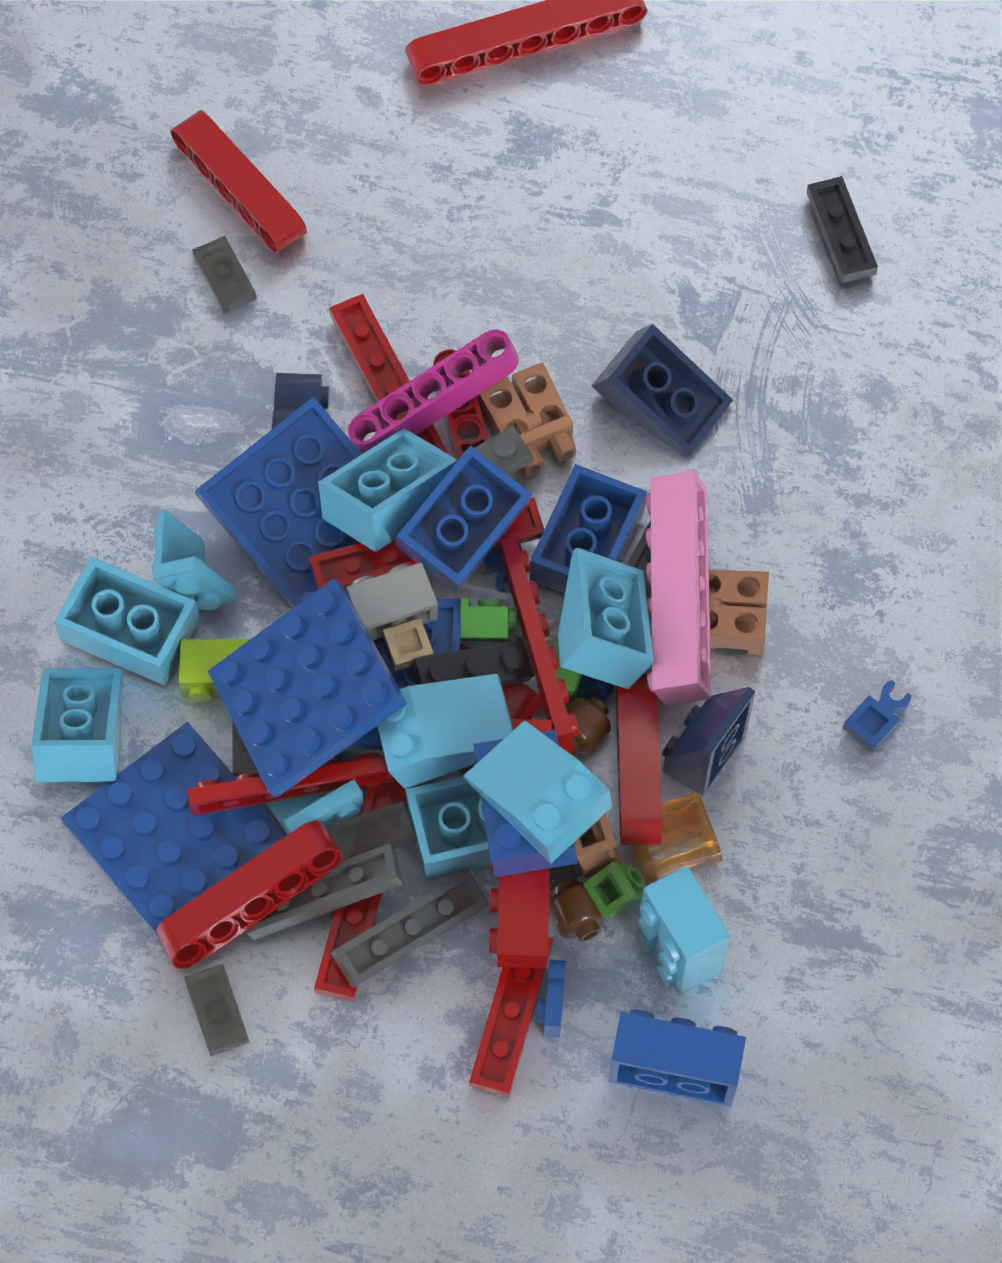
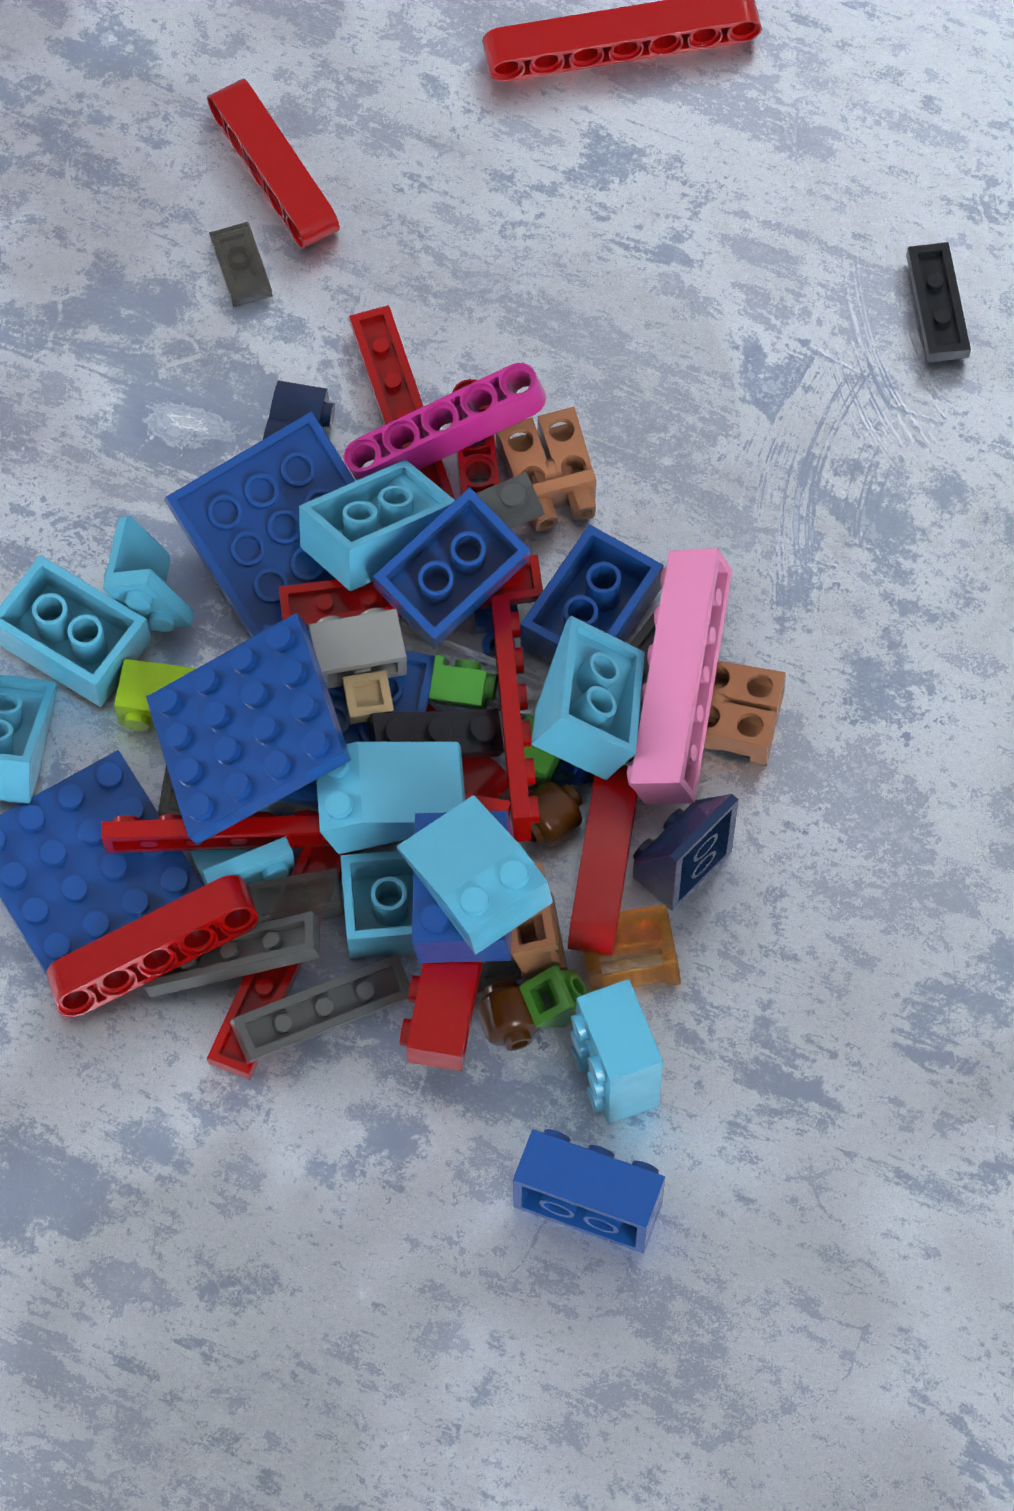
camera: 10 degrees right, 0 degrees up
clear smoke plate [184,963,250,1056] -> none
red plate [469,937,554,1097] -> none
blue plate [536,959,566,1038] -> none
dark blue slope [592,324,733,456] -> none
blue plate [843,680,912,753] -> none

